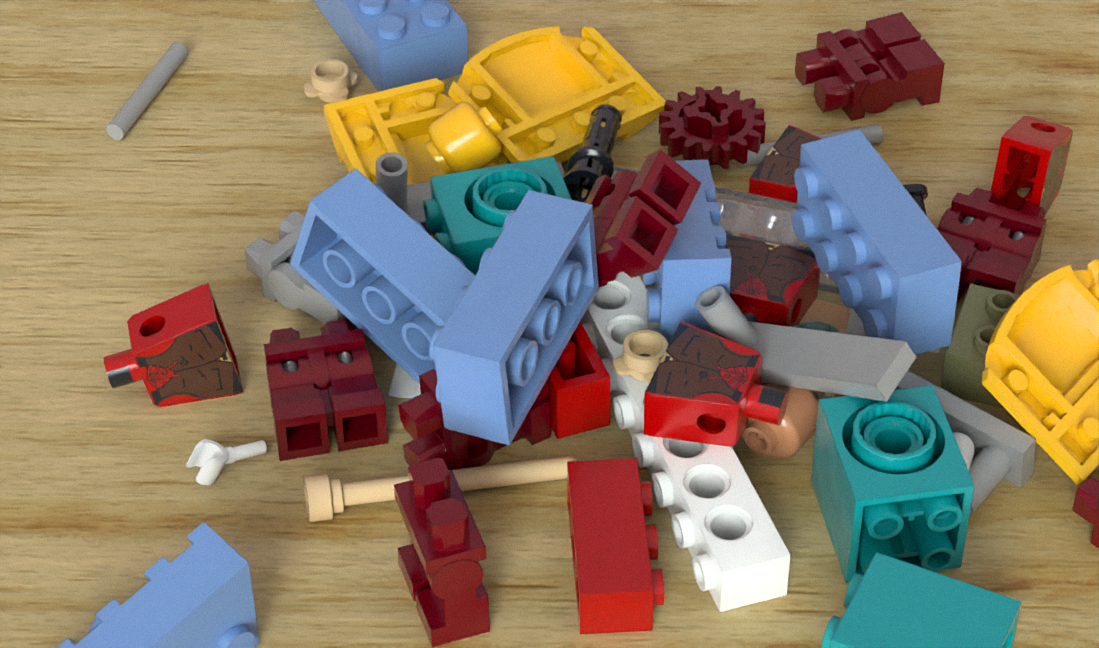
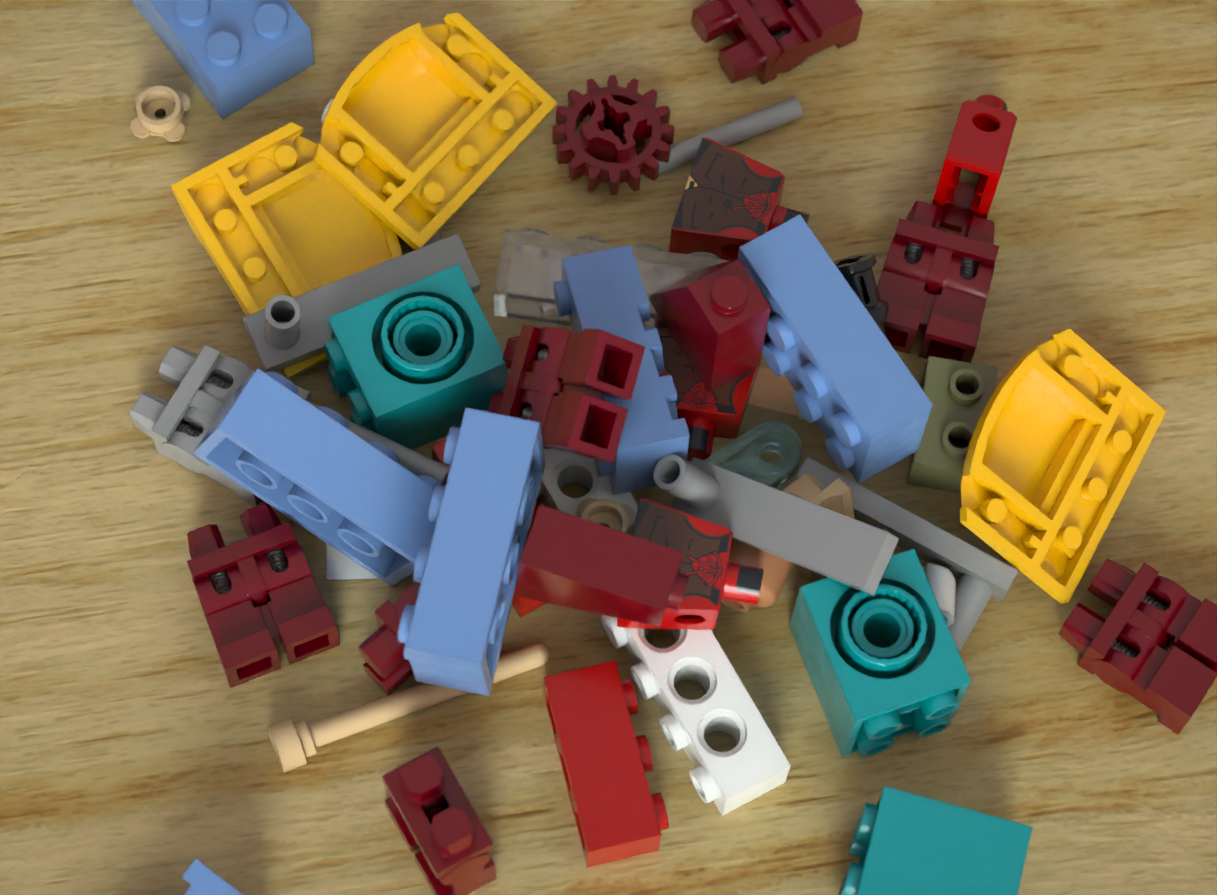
camera: 15 degrees left, 25 degrees up
torso [104,283,244,407] -> none
white hand [185,439,267,485] -> none
yellow head [425,102,503,174] -> none
black pin [563,104,622,202] -> none
none -> dark red slope [516,504,690,627]
none -> dark red slope [649,259,771,393]

